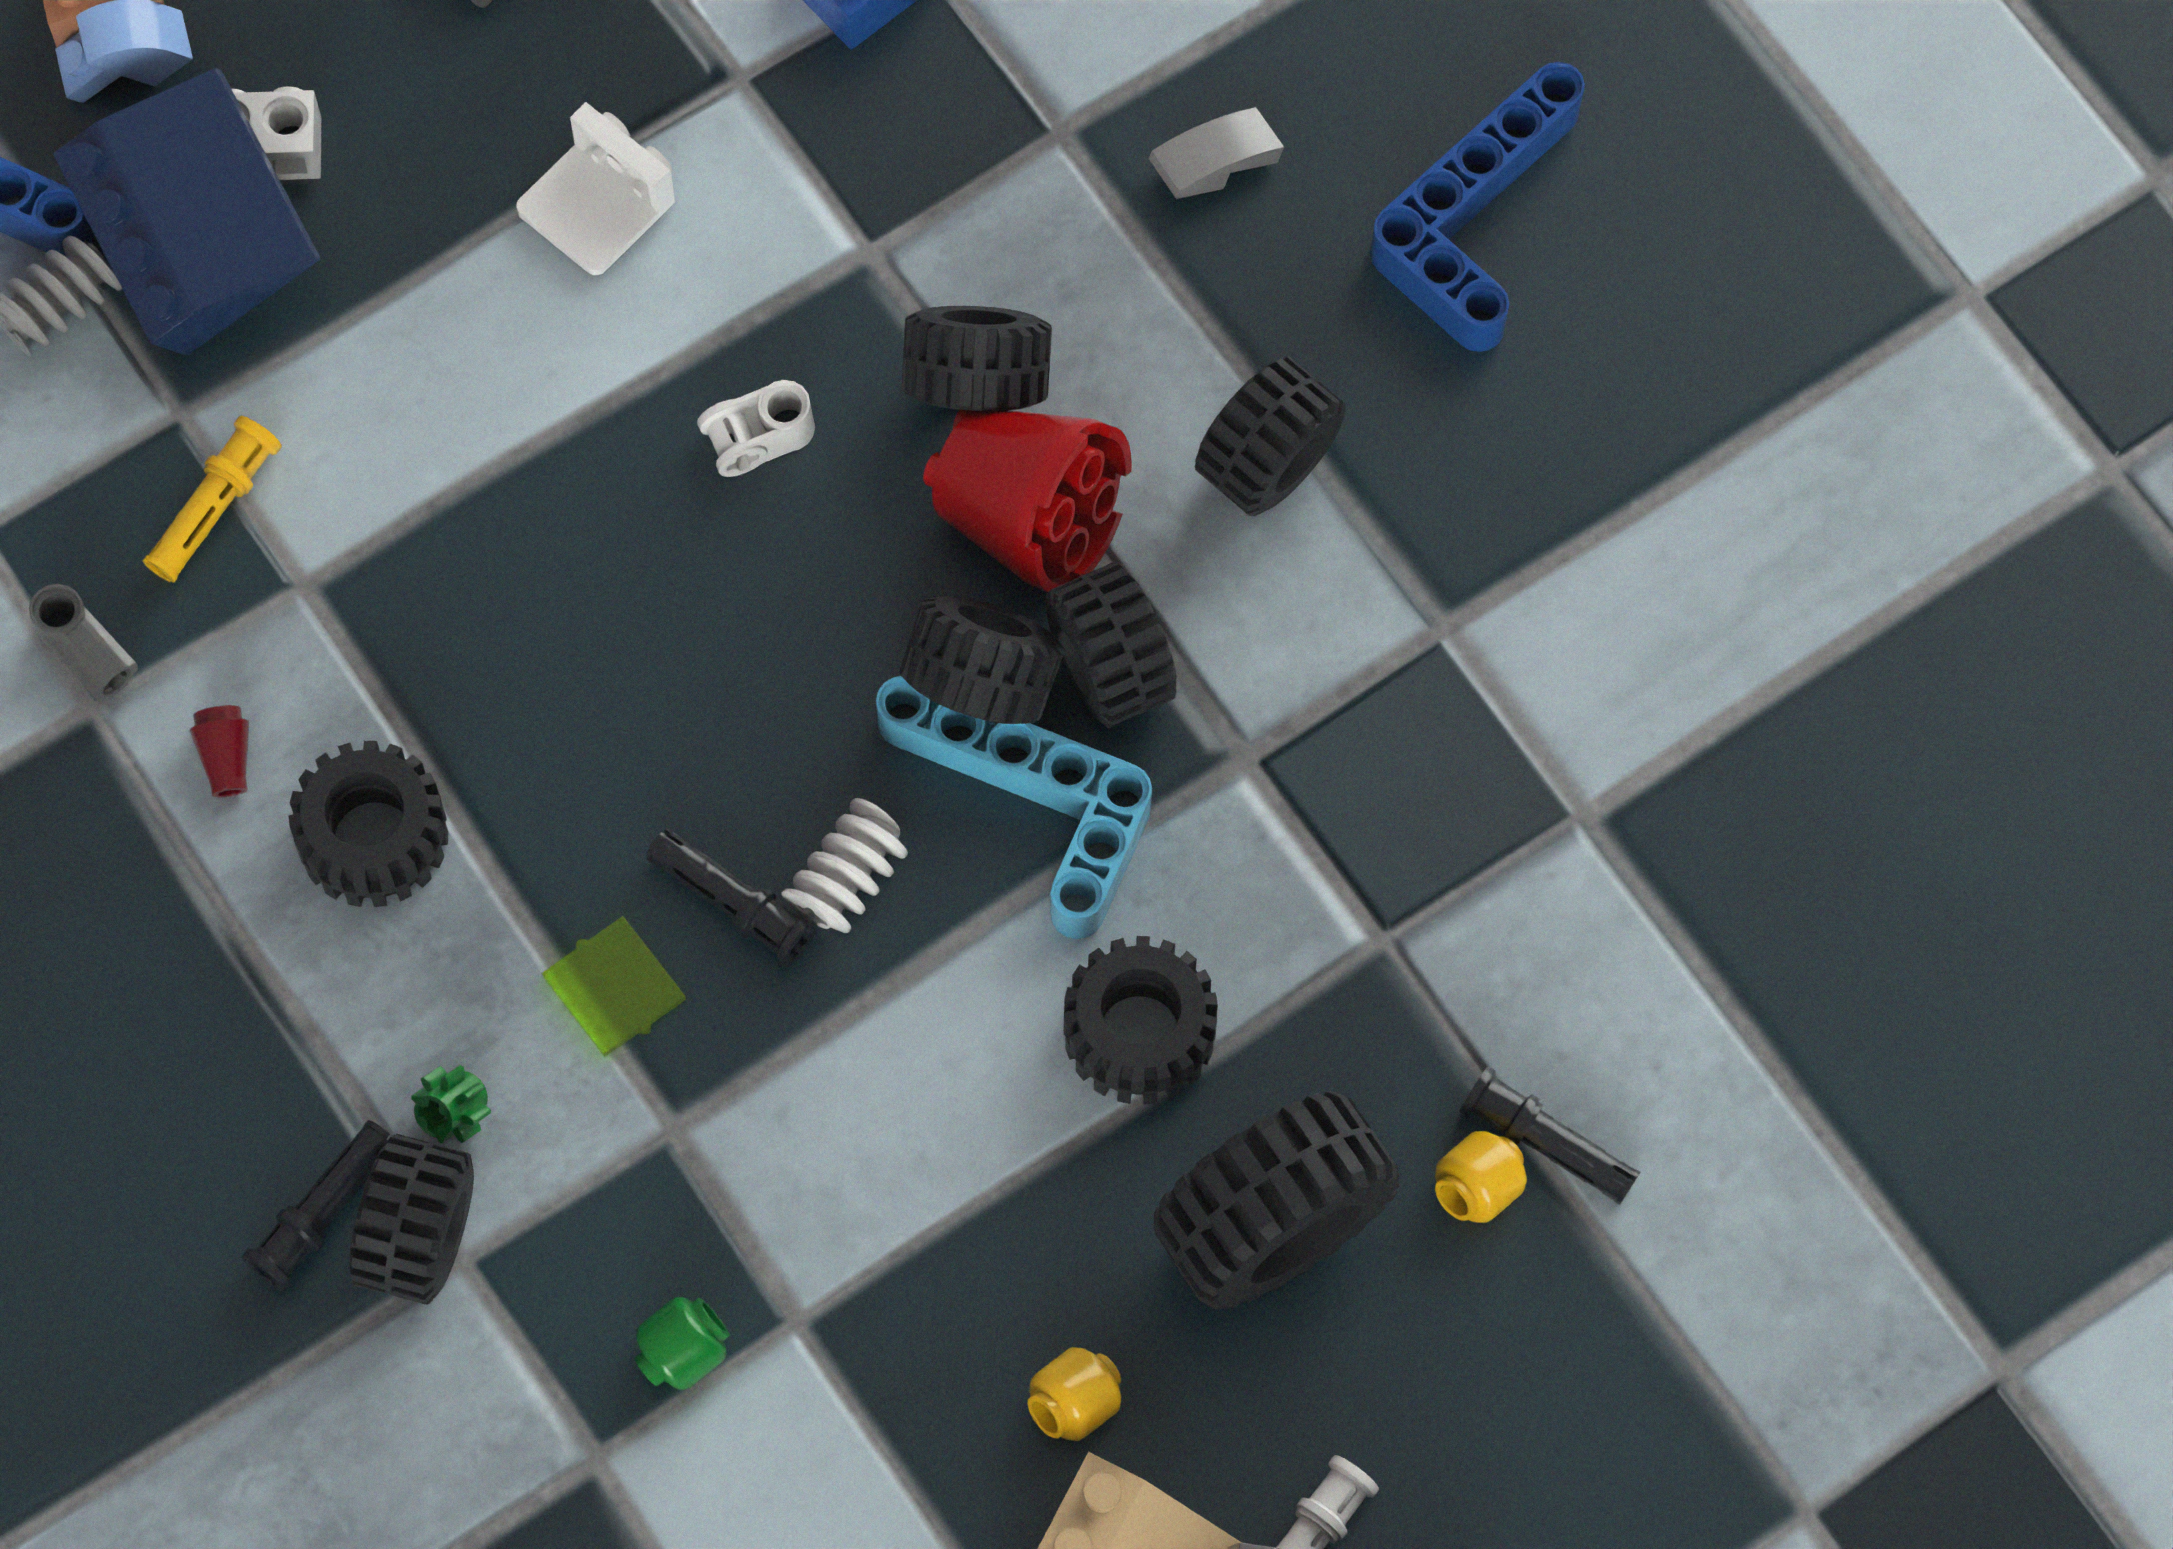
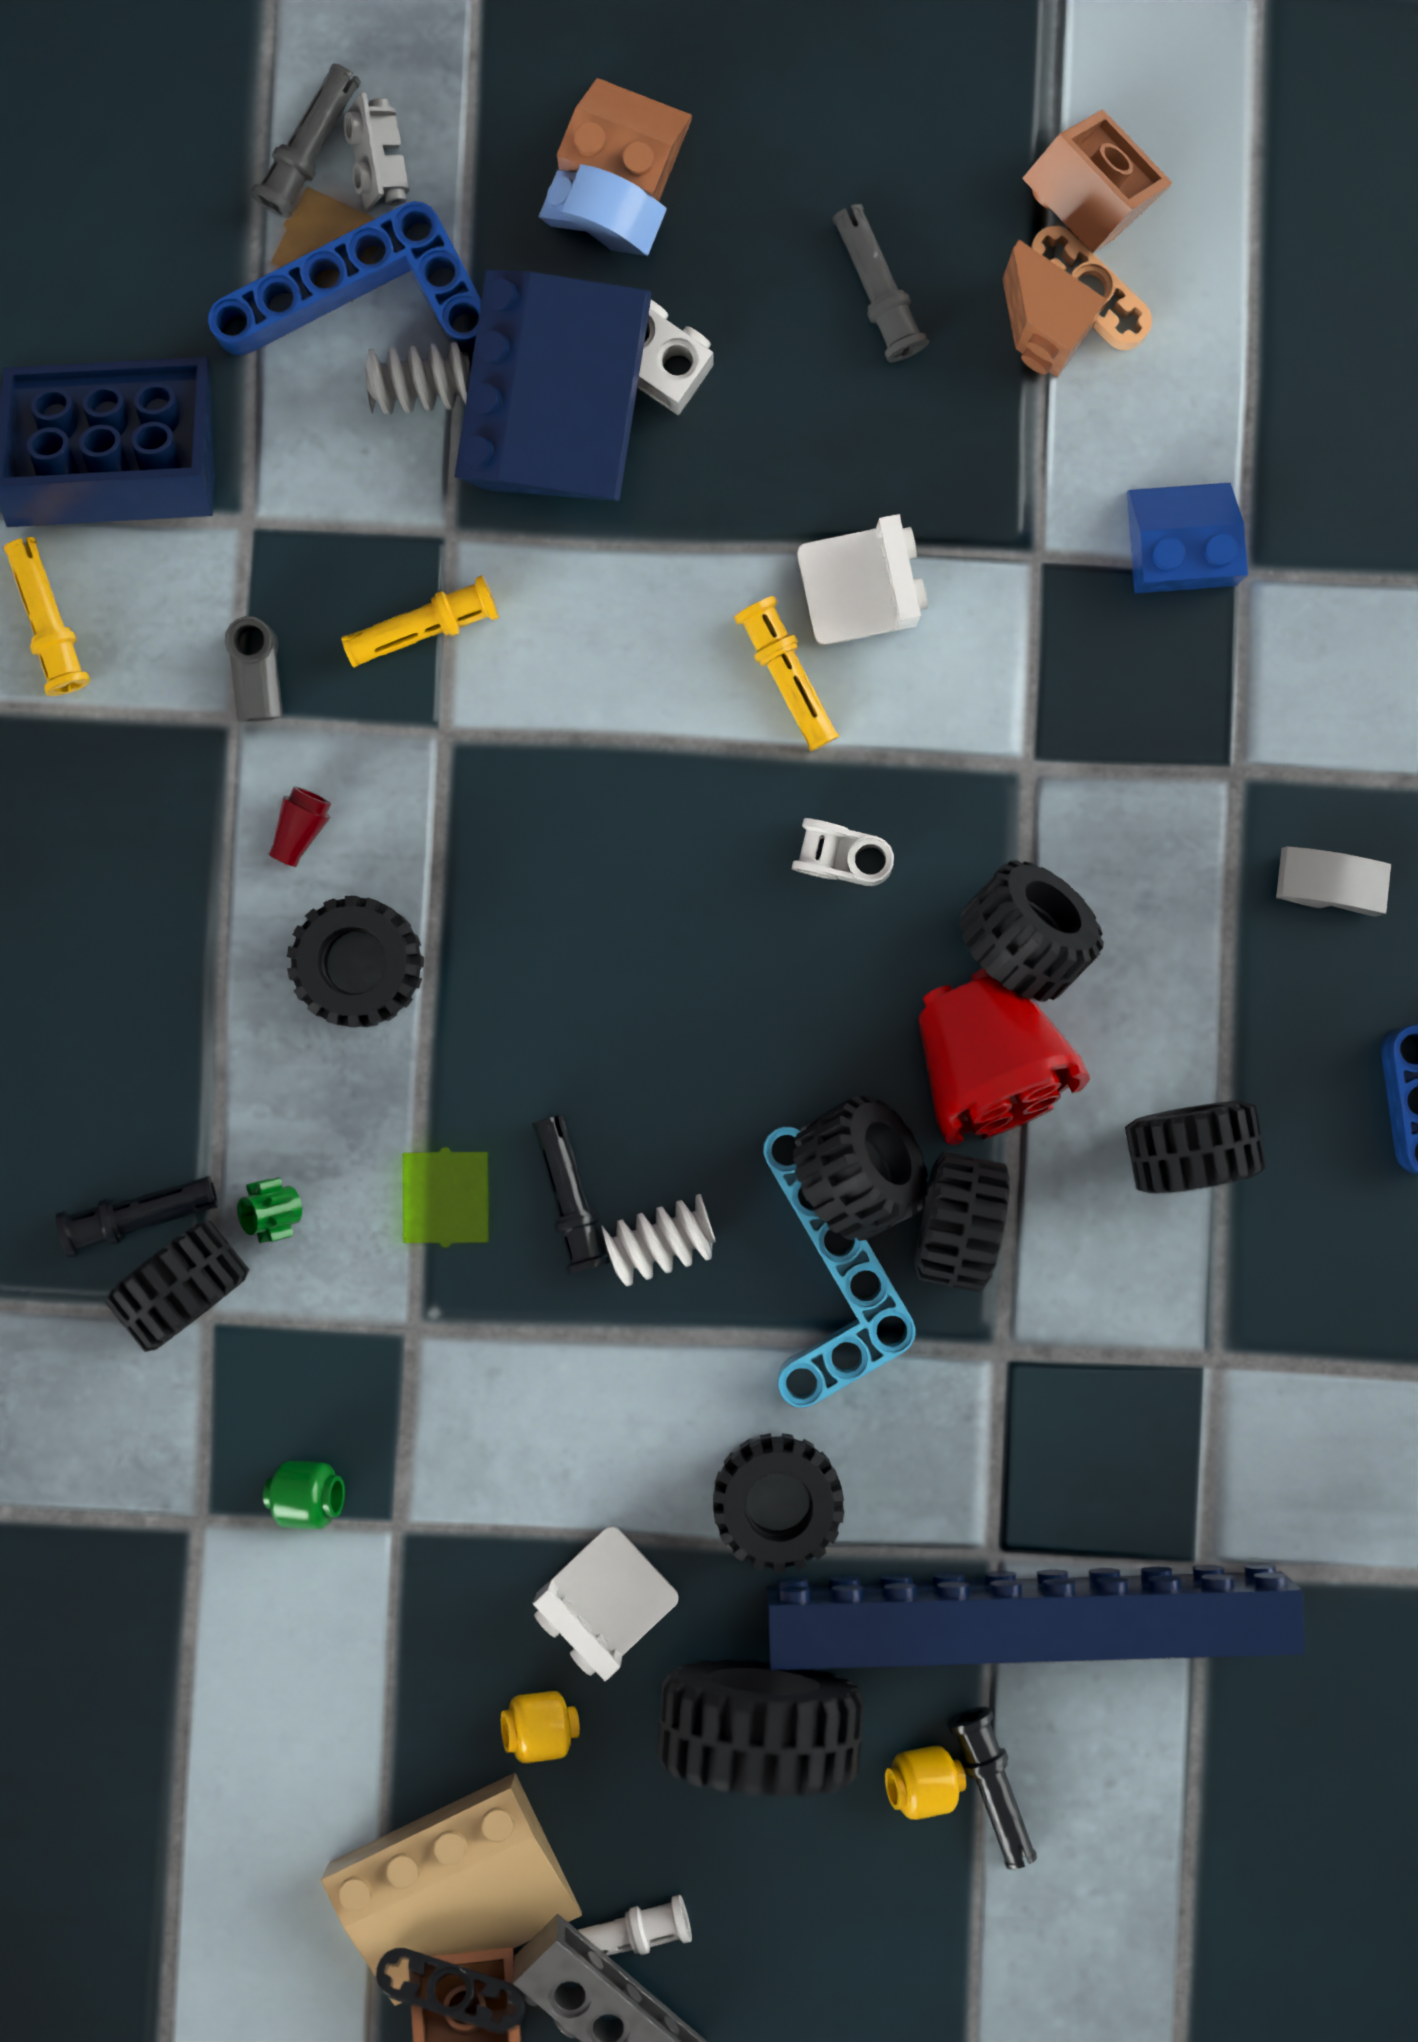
camera: 40 degrees right, 20 degrees up
none -> white bracket [533,1526,679,1681]
none -> yellow pin [734,596,839,752]
none -> dark blue brick [767,1563,1305,1670]

